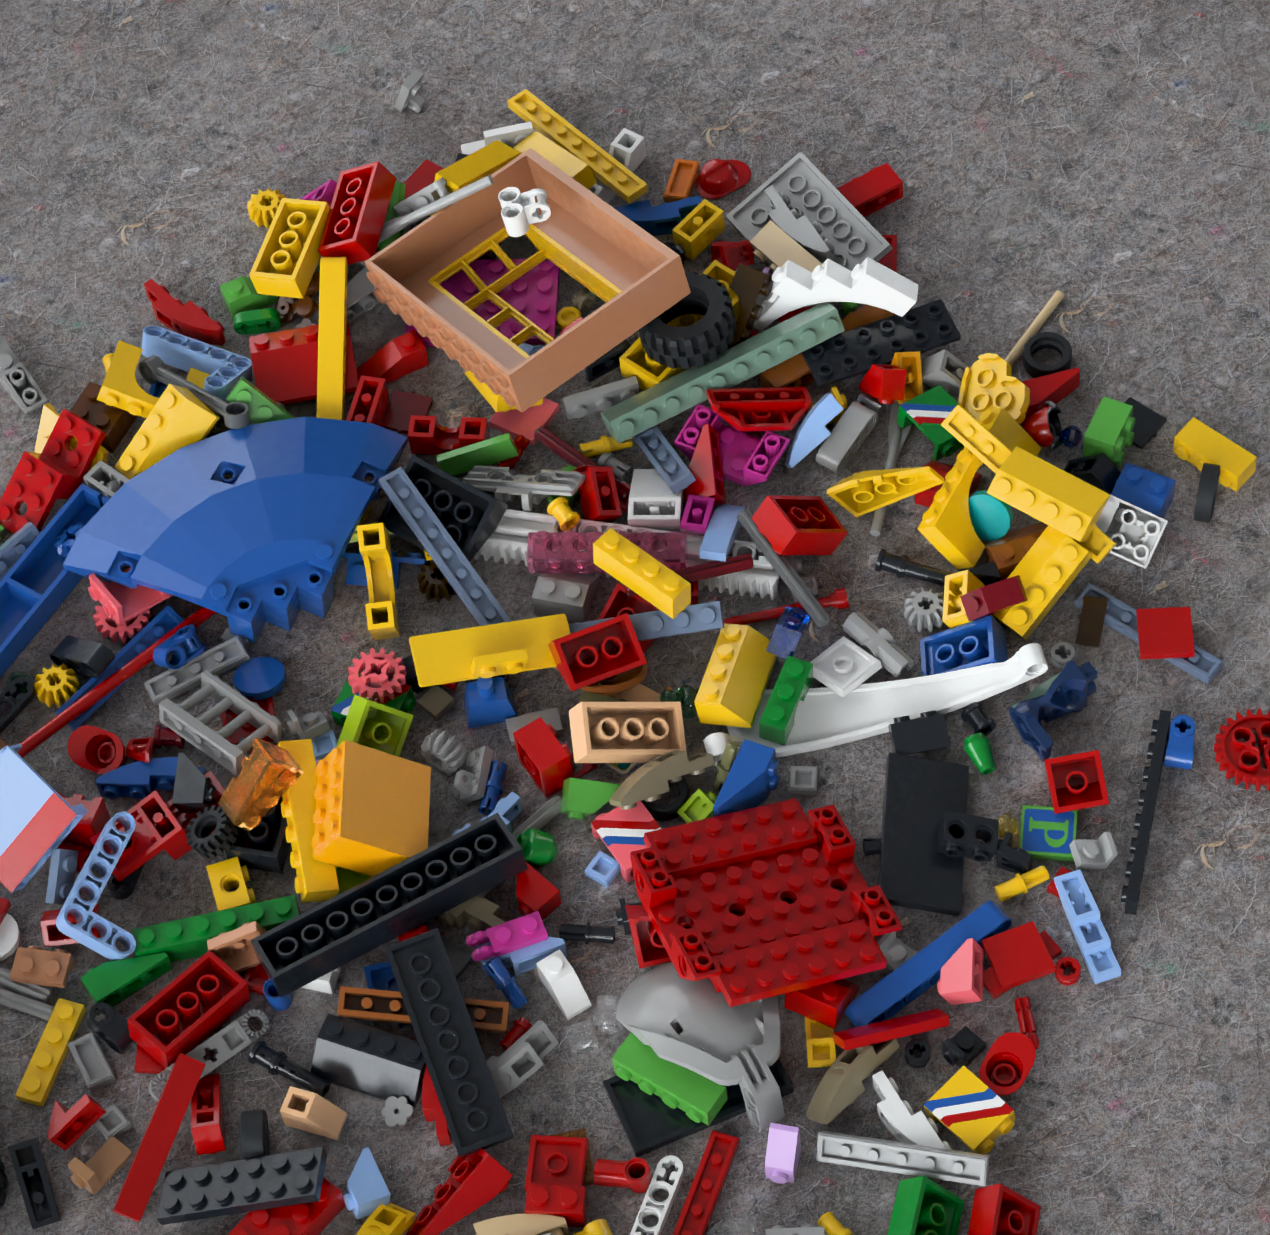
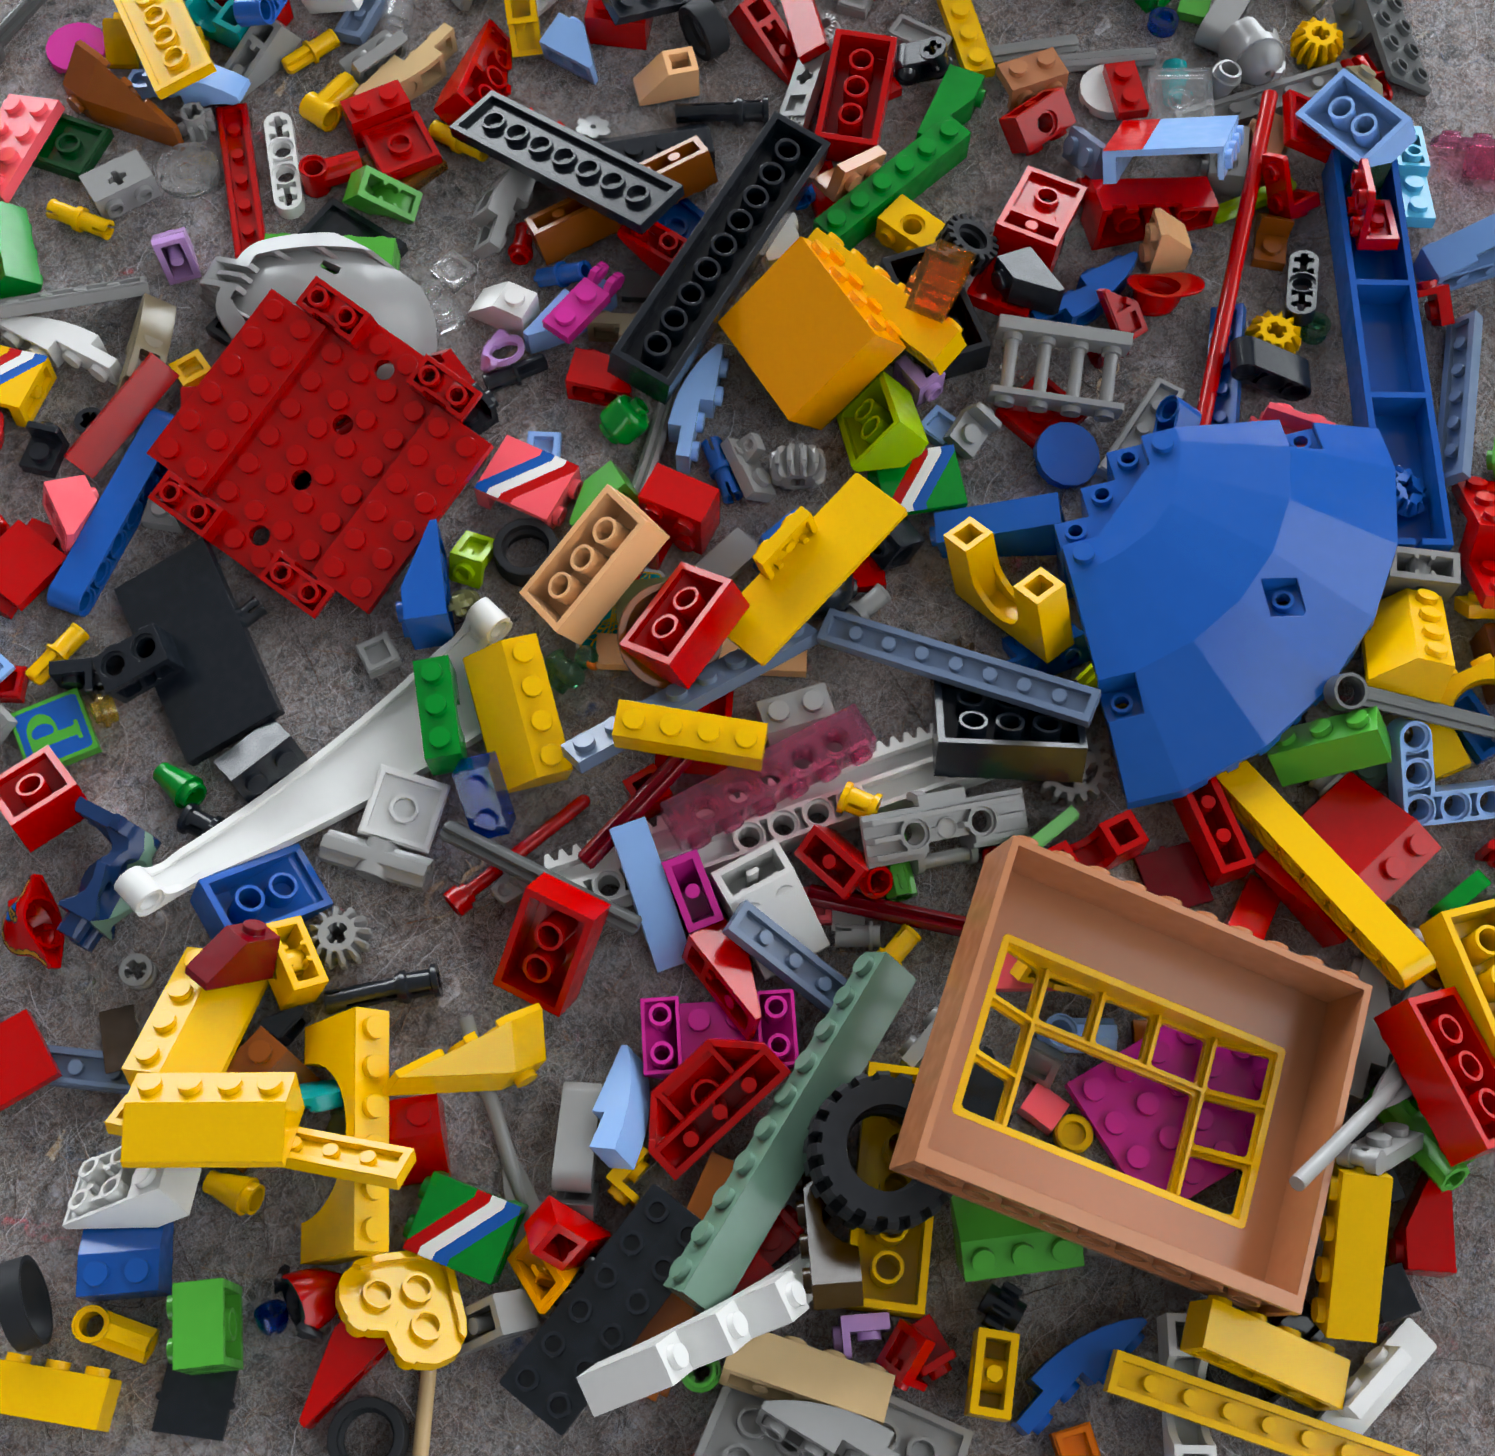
camera: 140 degrees right, 10 degrees up
light blue beam [56,811,136,961] -> none
coral gear [348,648,406,703] -> none
white piece [498,187,551,237] -> none
dark tan slope [609,750,715,810] -> none
black slope [1064,453,1121,494] -> none
none -> red hat [1,874,65,969]
none -> yellow piece [71,1305,160,1365]
none -> bright green arch [342,165,423,225]
none -> yellow pin [428,119,489,162]
none -> lavender piece [480,328,525,373]
none -> blue slope [929,492,1066,558]
none -> light nougat slope [1138,208,1193,274]

